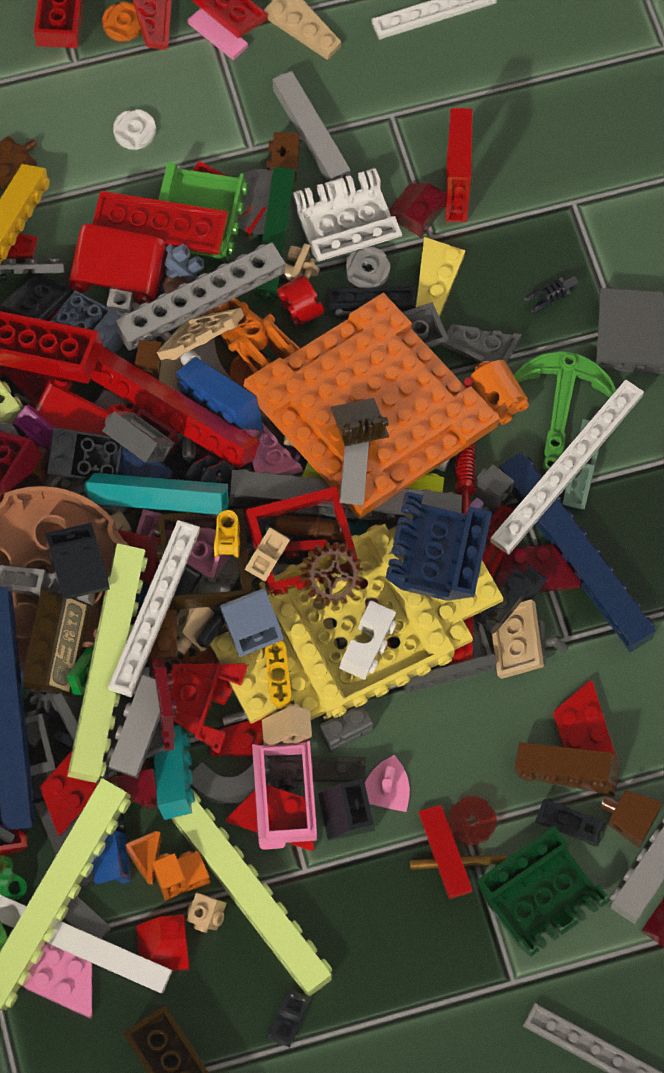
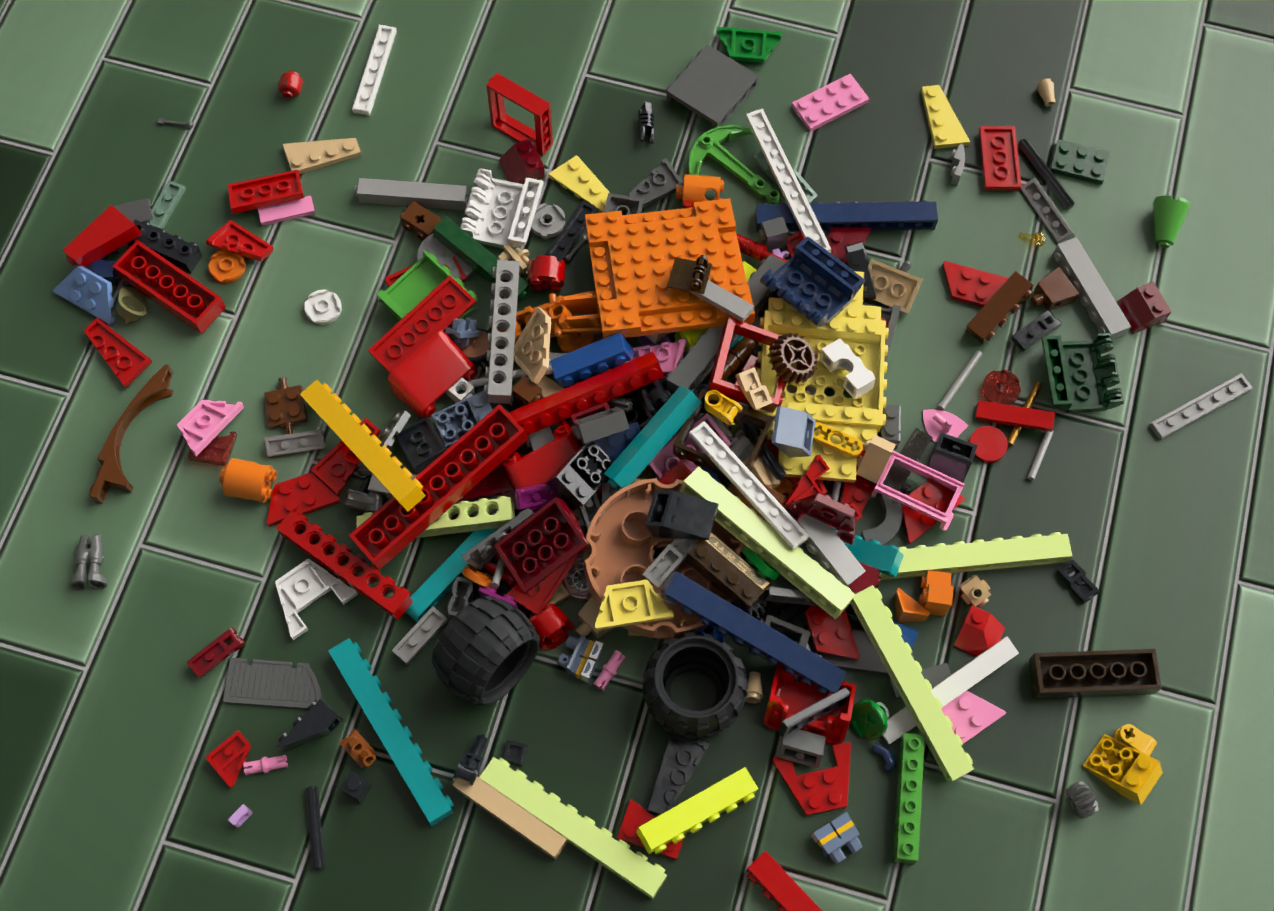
camera: 60 degrees left, 0 degrees up
none -> light grey bar [938,350,983,411]
none -> red tile [969,426,1008,463]
none -> light grey bar [1027,430,1054,481]

